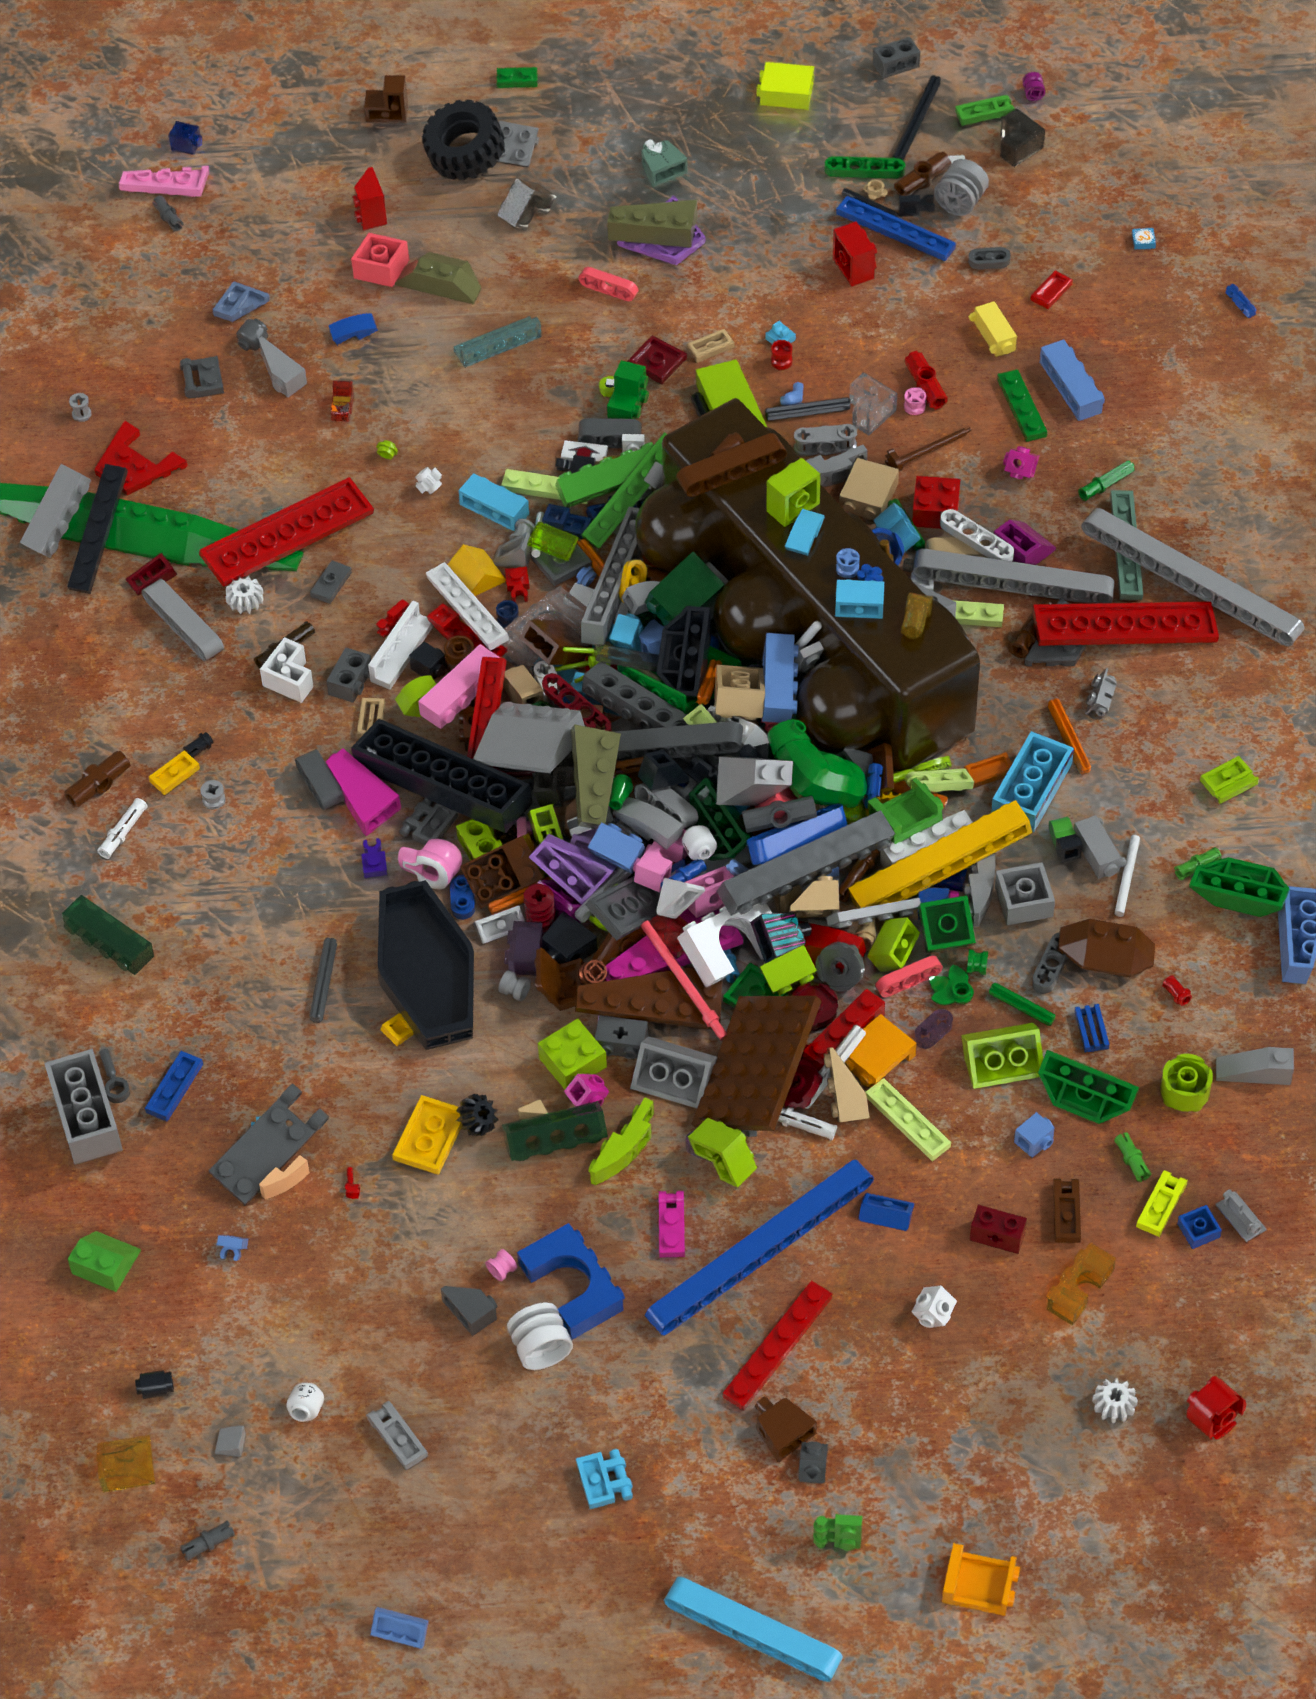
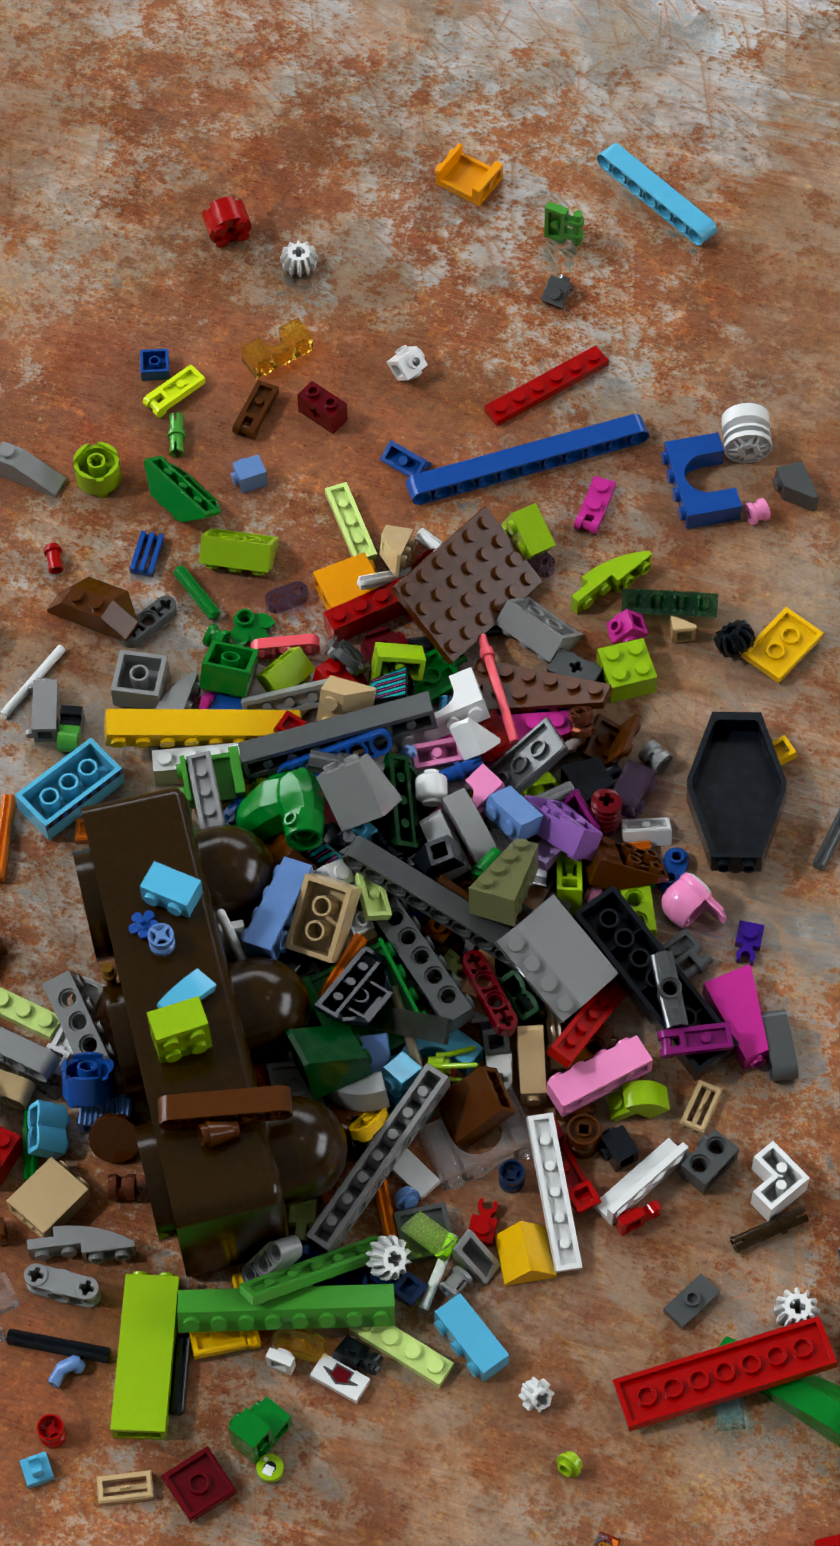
camera: 160 degrees left, 5 degrees up
medium azure plate [576,1449,633,1509] -> none
dark grey beam [578,418,642,448] -> none
reddish brown torso [755,1396,817,1463] -> none
clear yellow piece [901,592,933,639] -> none
light grey hinge [1216,1189,1267,1242] -> none
none -> light grey tile [186,751,226,829]
none -> red tile [274,710,308,733]
none -> white gear [365,1235,412,1281]
none -> dark grey piece [650,950,689,1029]
none -> magenta plate [657,1022,734,1059]

